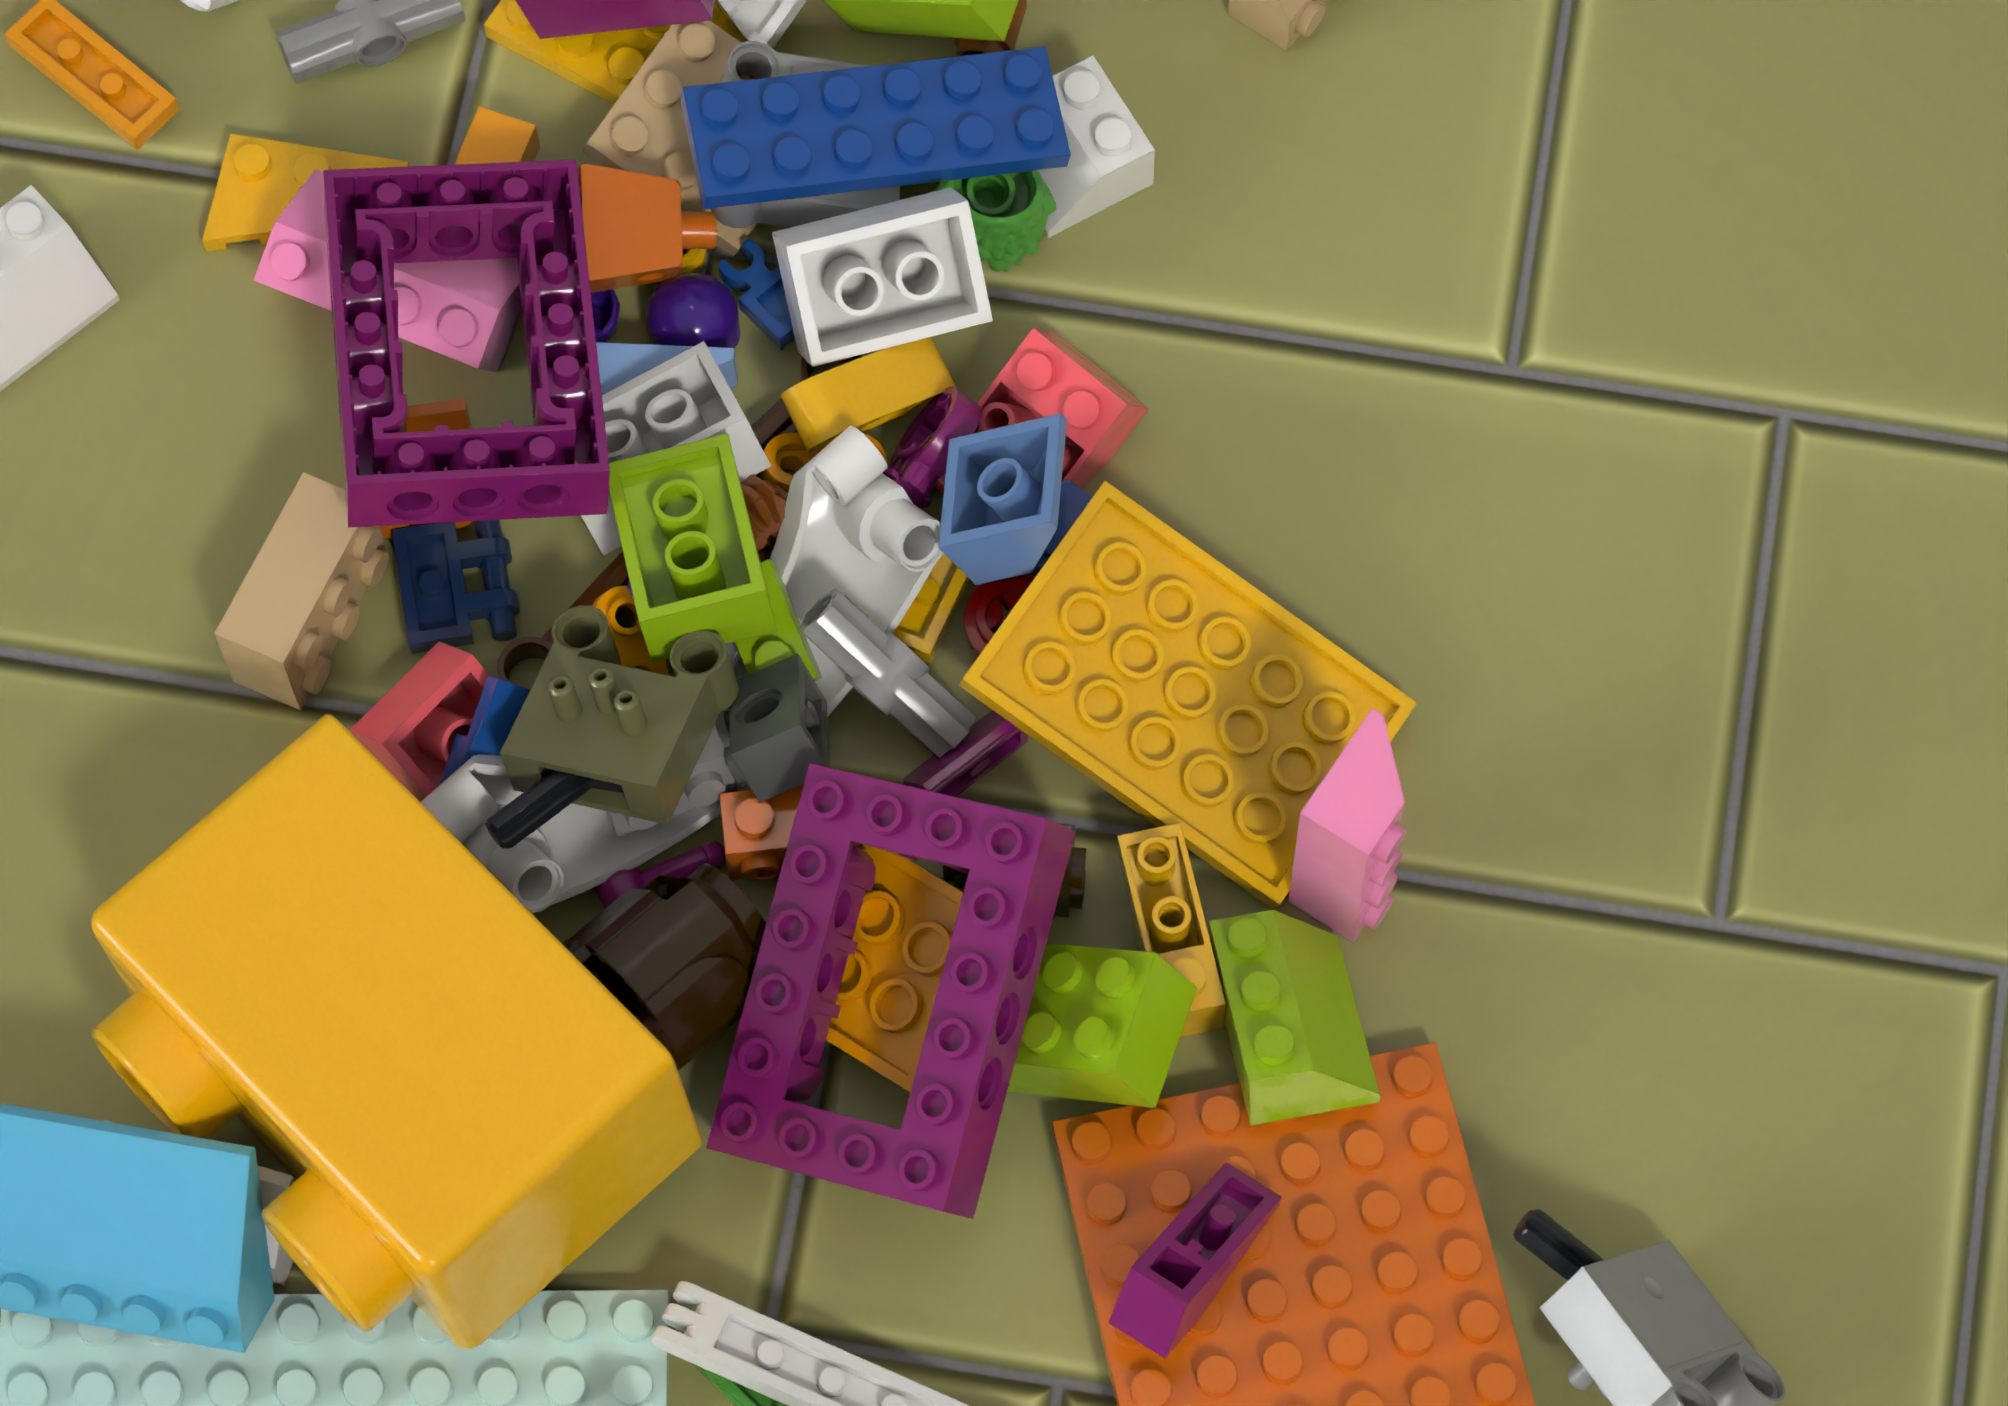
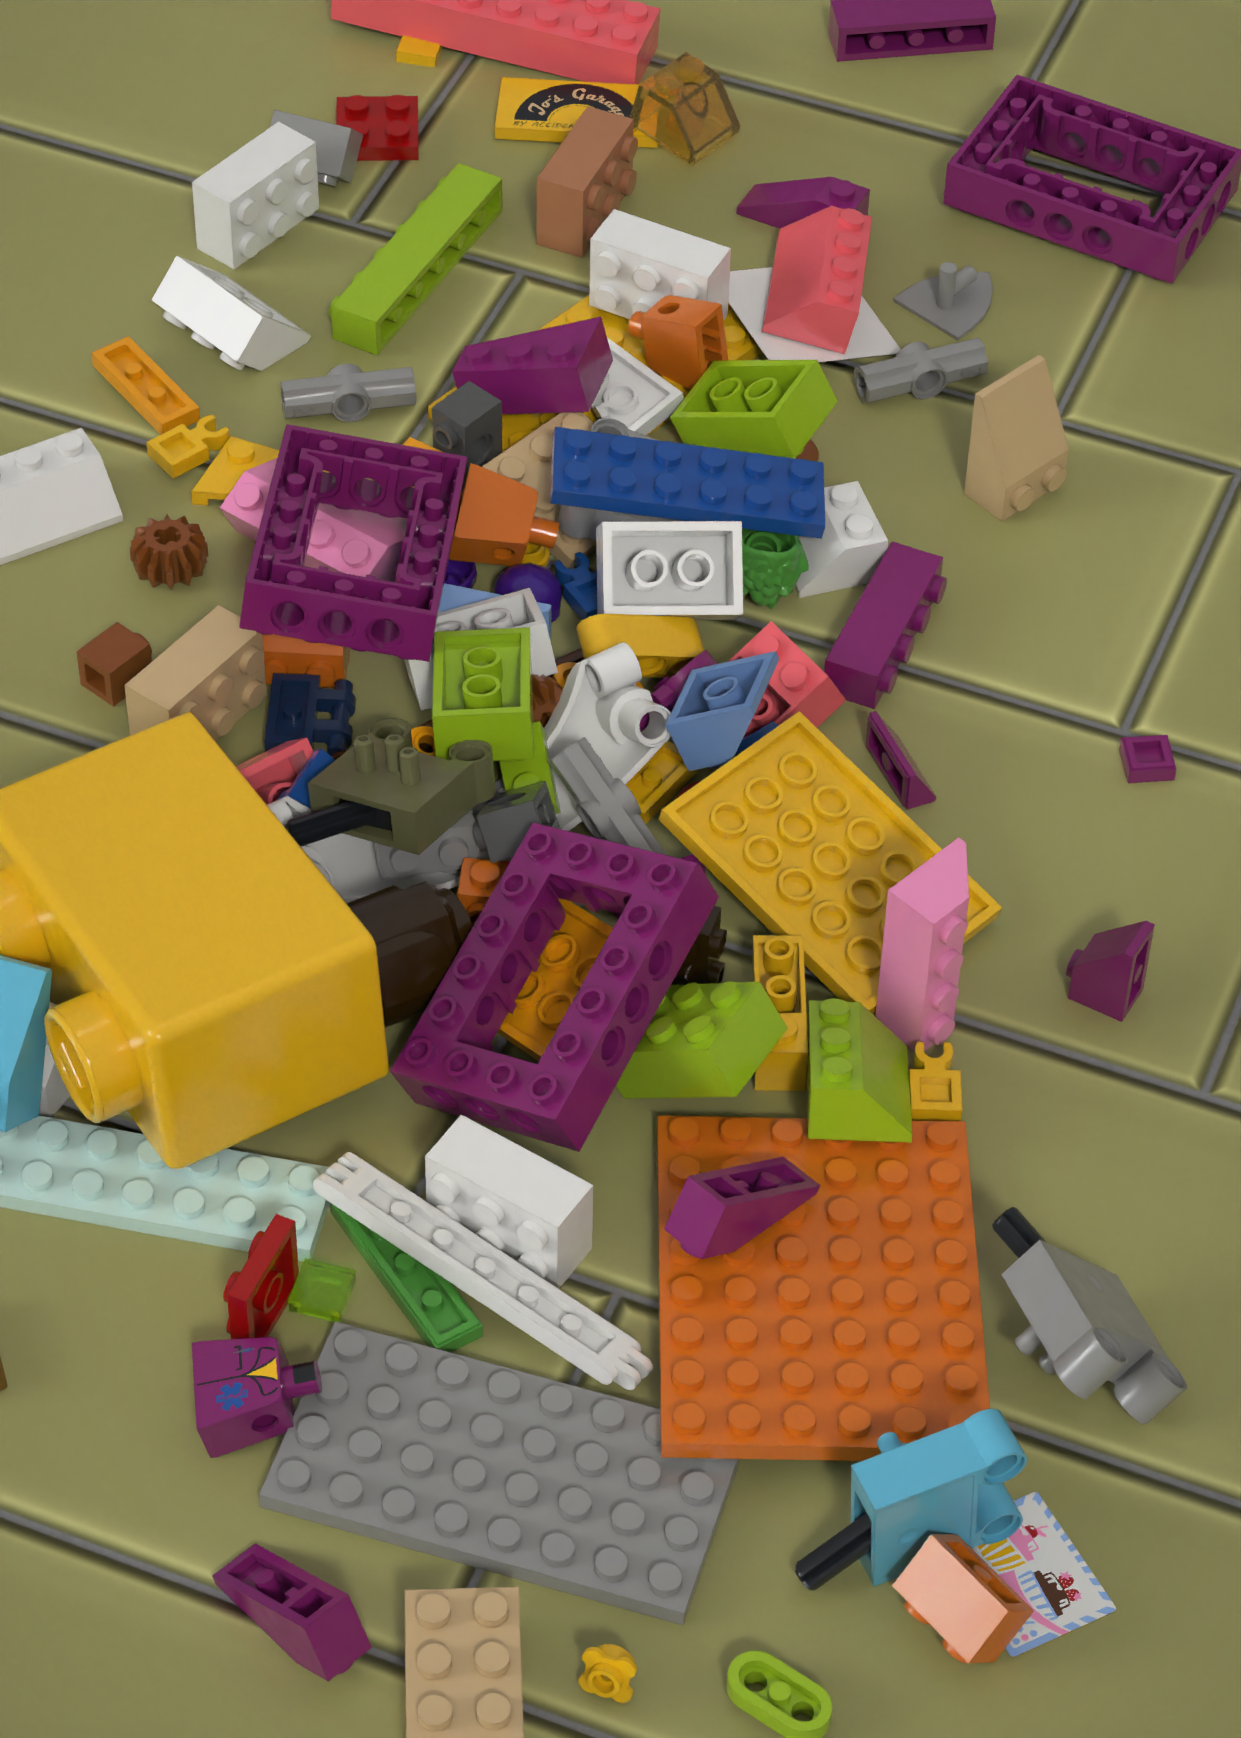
camera: 10 degrees right, 20 degrees down
none -> dark orange brick [77,622,152,707]
none -> dark orange gear [130,514,208,590]
none -> yellow plate [146,415,230,479]
none -> white brick [425,1115,593,1289]
none -> dark grey brick [432,381,502,491]
none -> magenta brick [824,542,947,709]
none -> magenta slope [865,711,937,810]
none -> yellow plate [909,1042,963,1121]
none -> magenta slope [1066,921,1155,1022]
none -> magenta tile [1119,735,1176,783]

